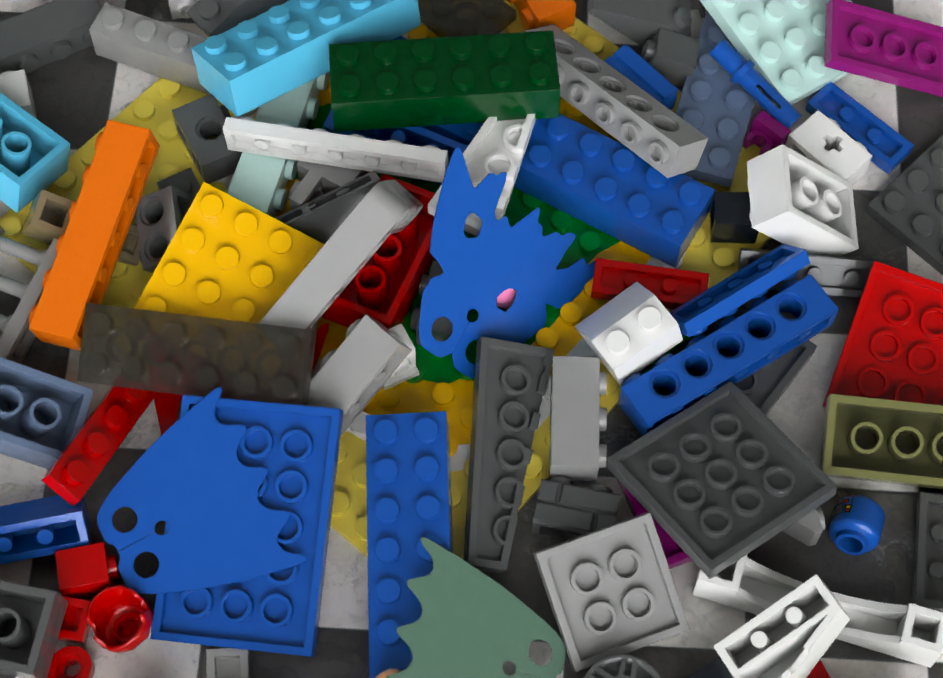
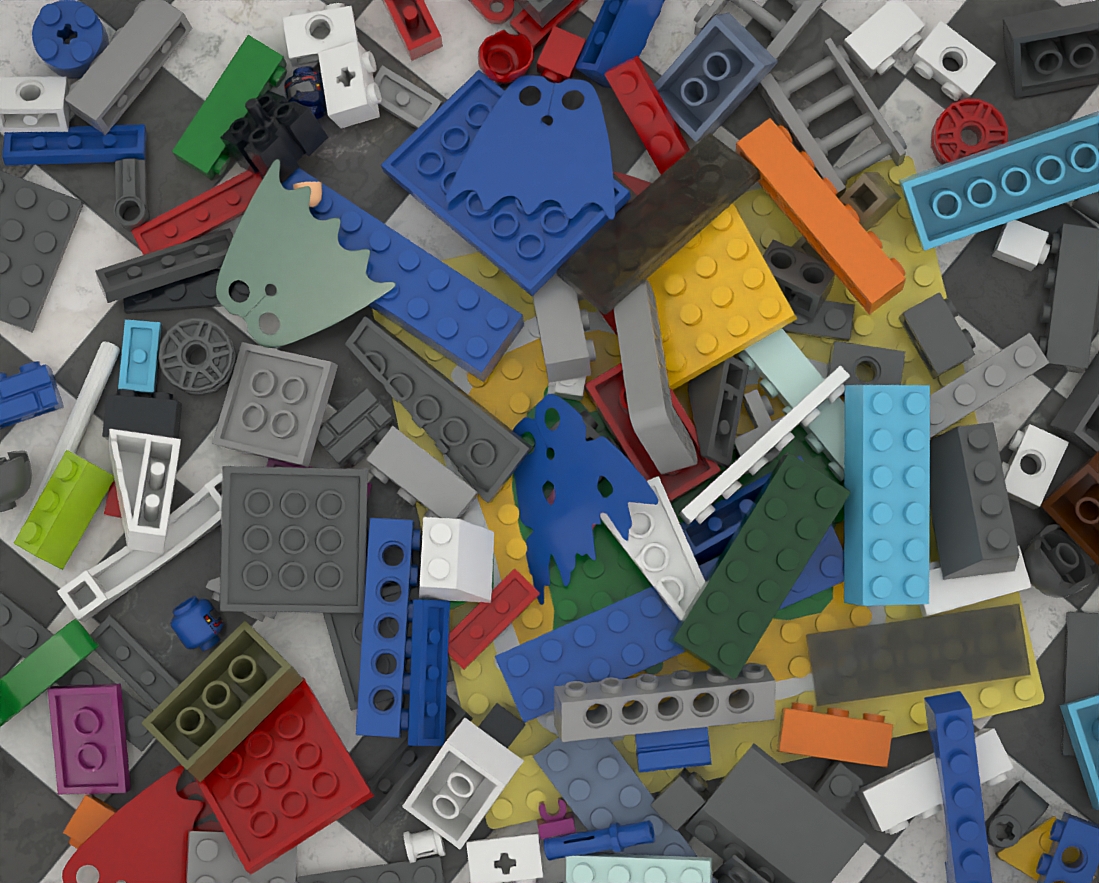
camera: 130 degrees right, 20 degrees up
none -> white bush [403,829,446,863]
none -> dark grey brick [899,292,976,379]

